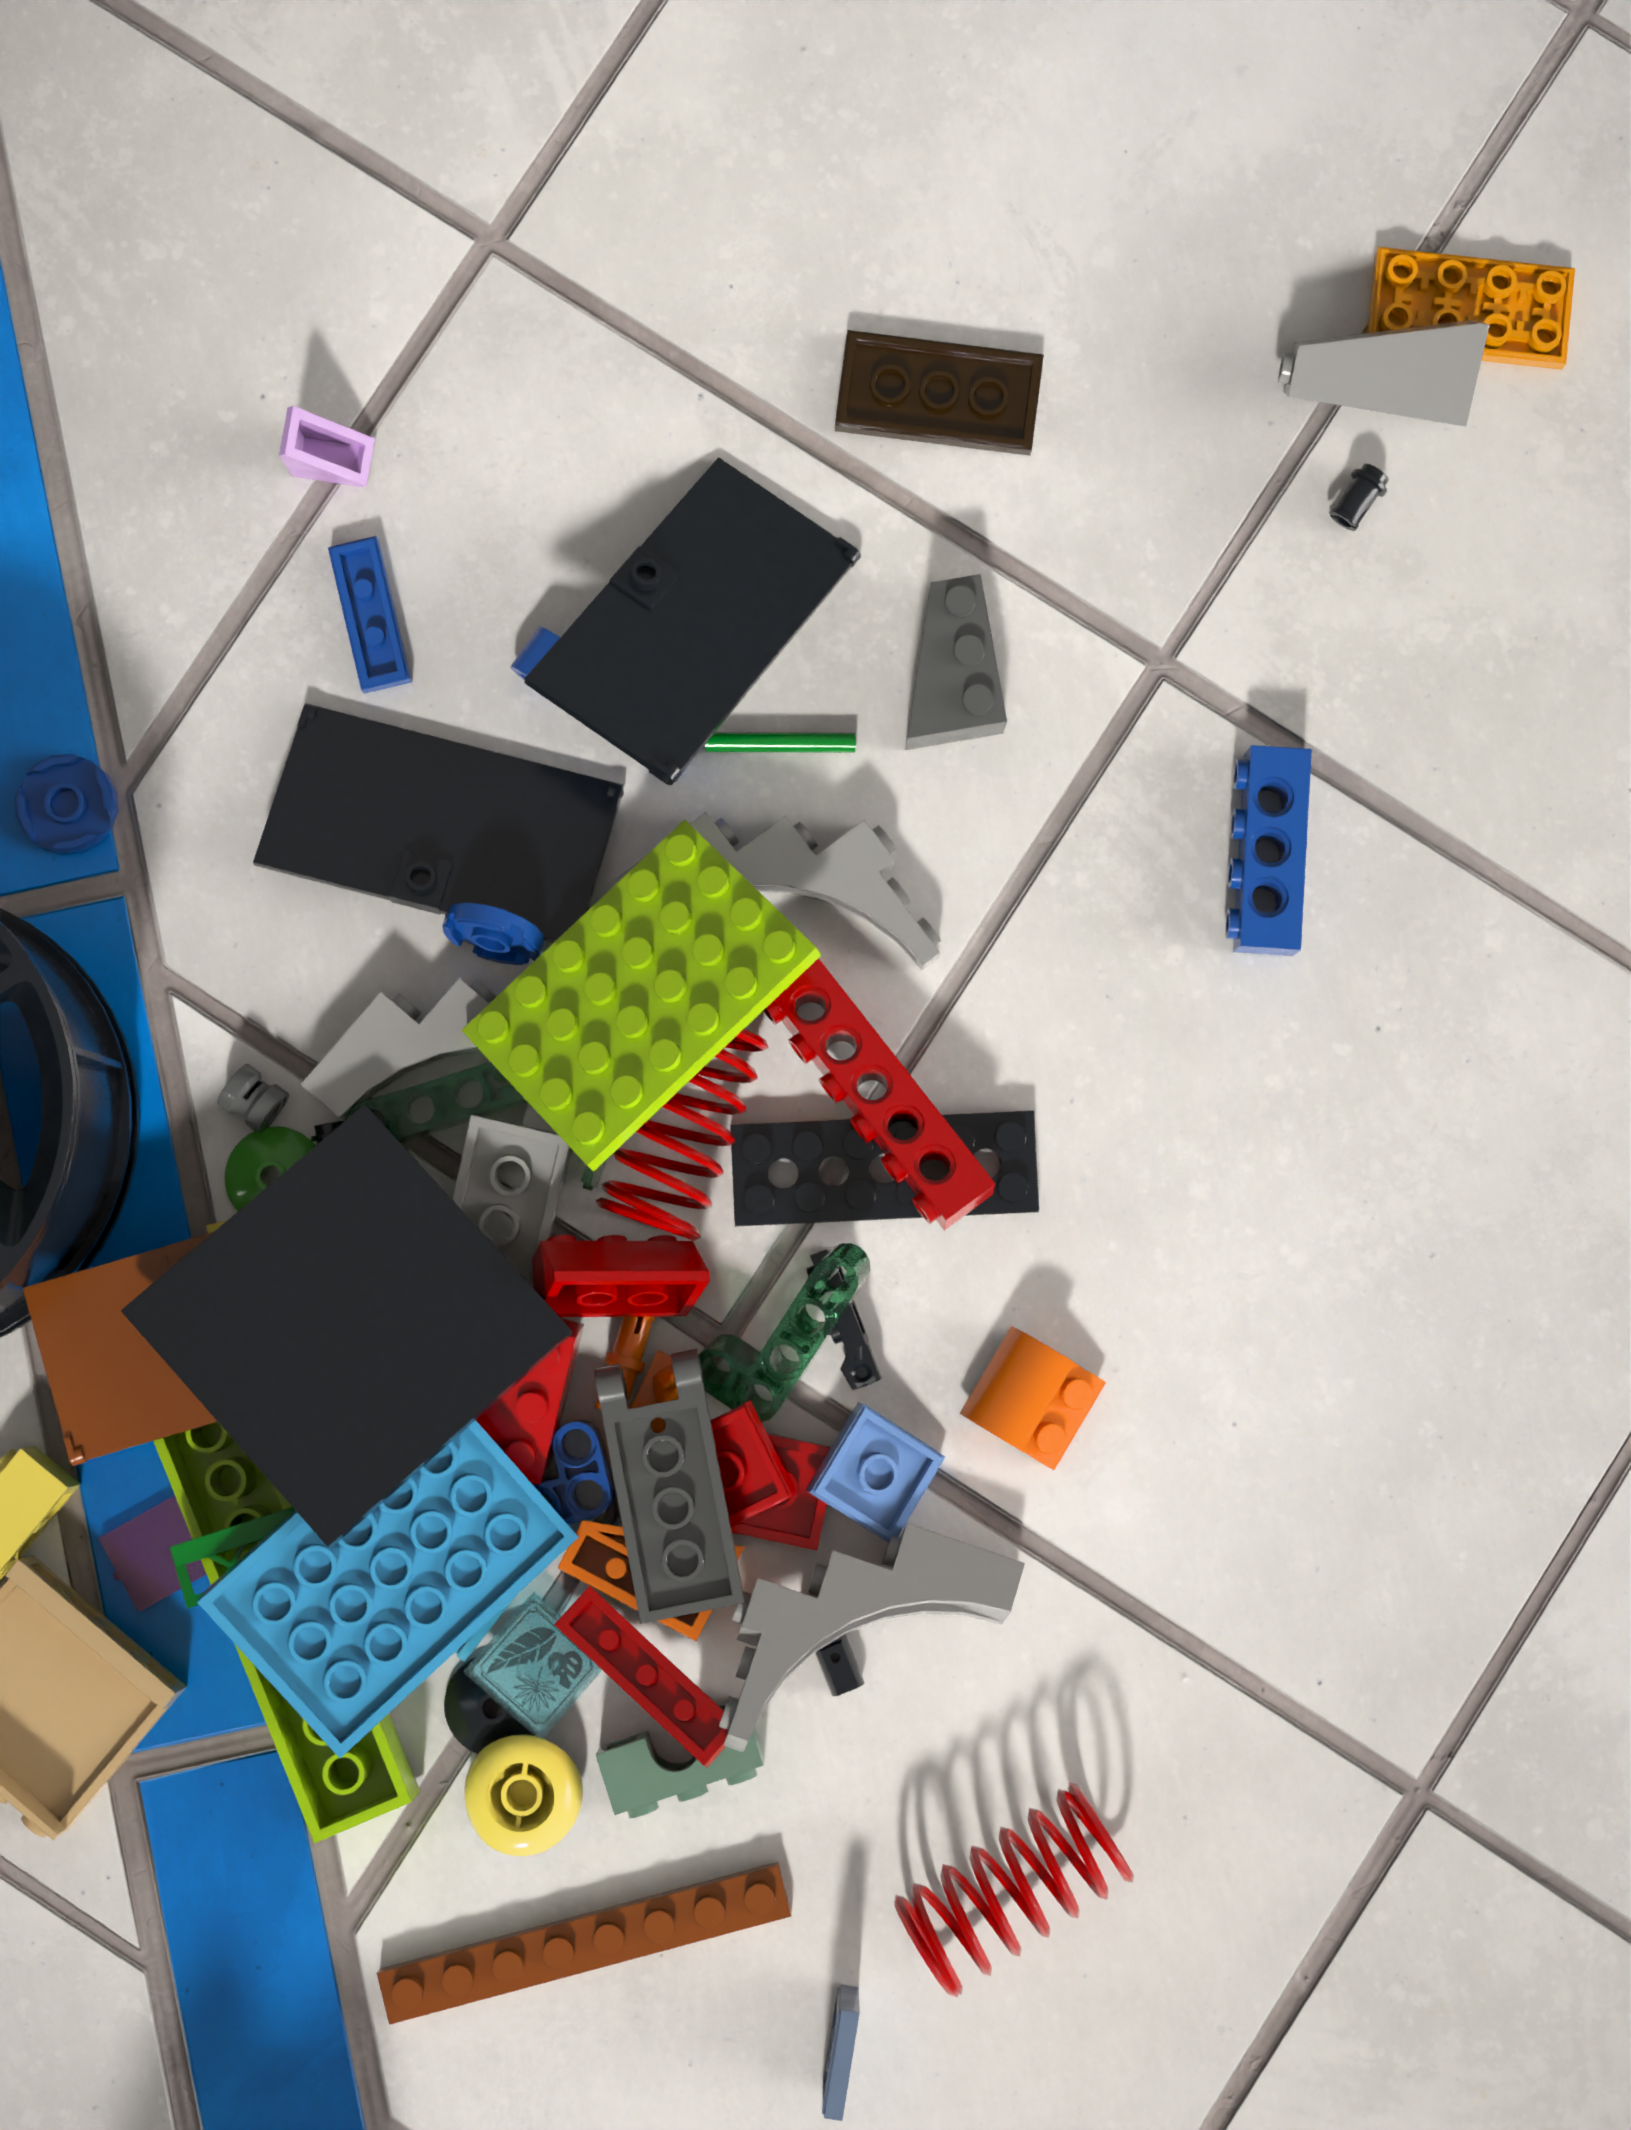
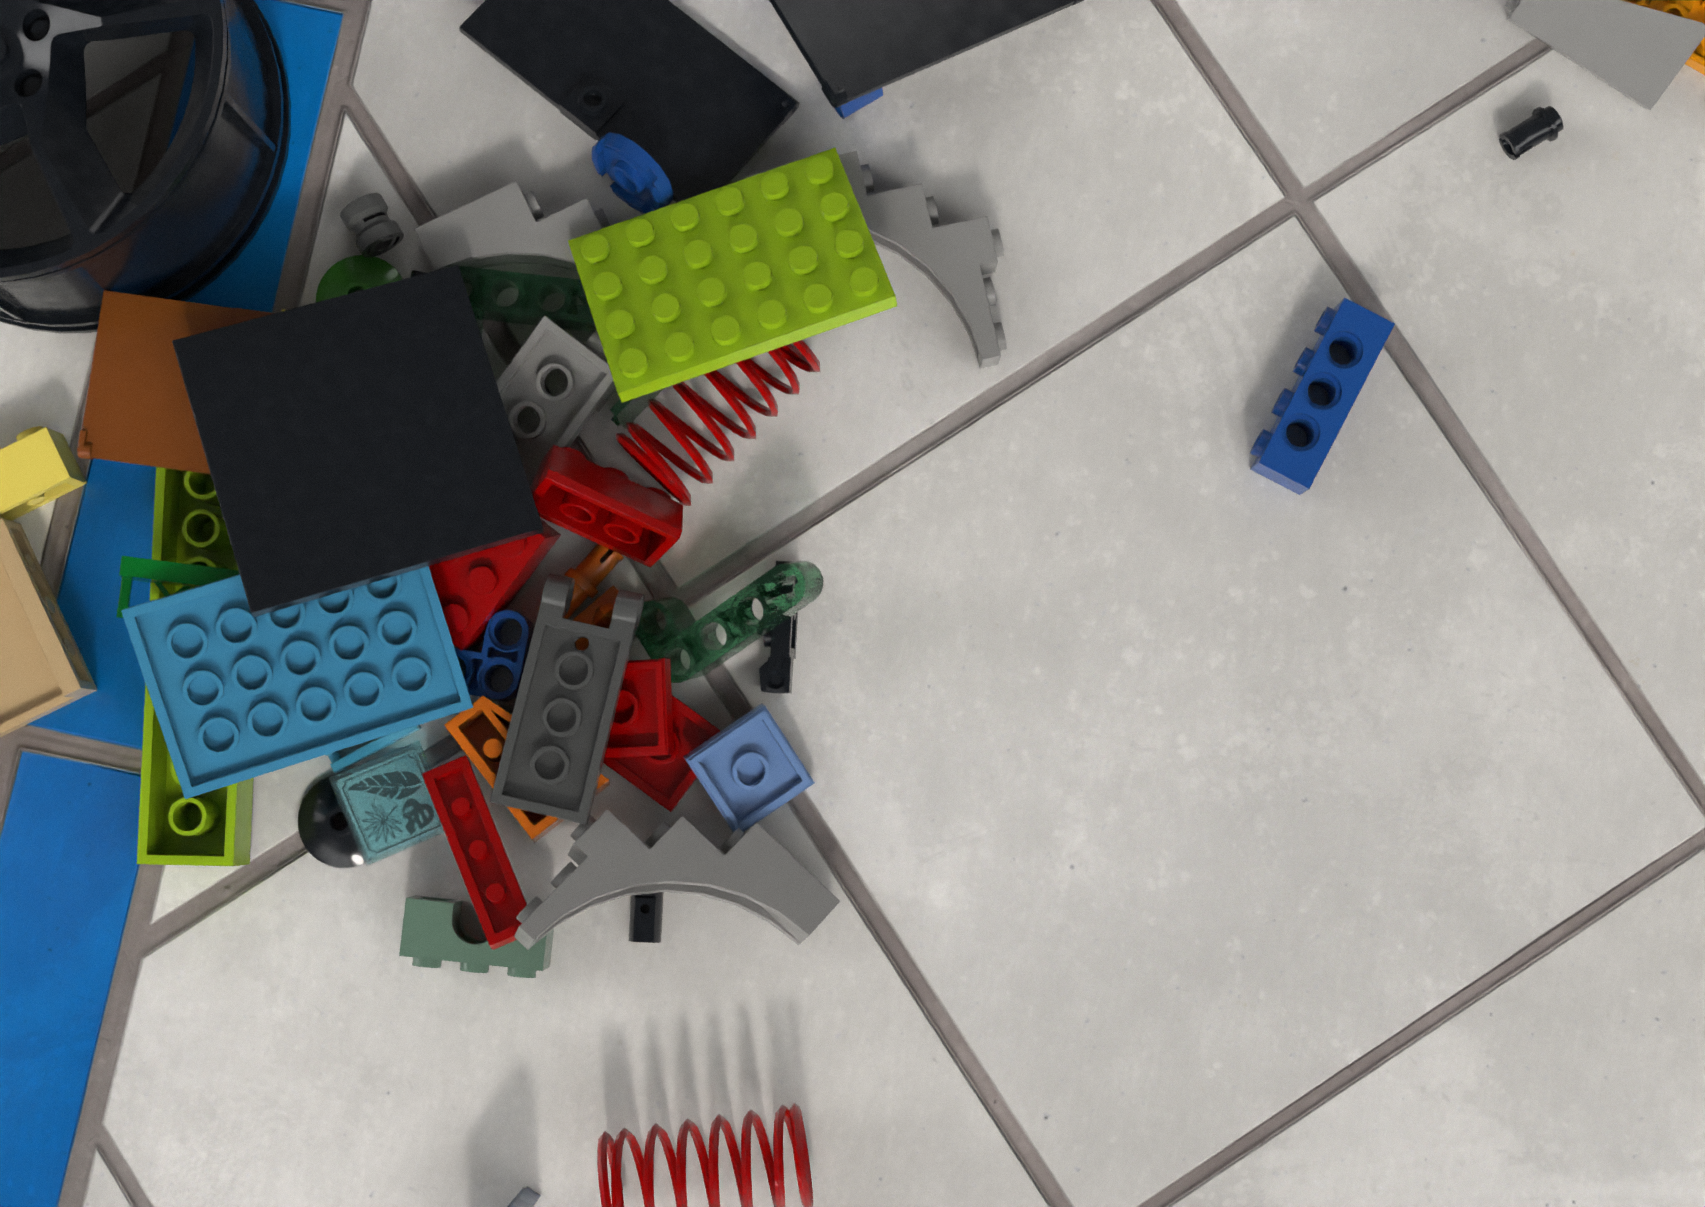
camera: 25 degrees right, 0 degrees up
clear pink piece [99,1496,206,1613] -> none
dark orange plate [377,1861,792,2025] -> none
light yellow hat [464,1735,583,1856] -> none
green bar [705,732,856,753] -> none
black plate [730,1111,1039,1227] -> none
red brick [763,958,995,1231] -> none
dark grey wedge [905,574,1007,750] -> none
orange brick [959,1326,1106,1470] -> none

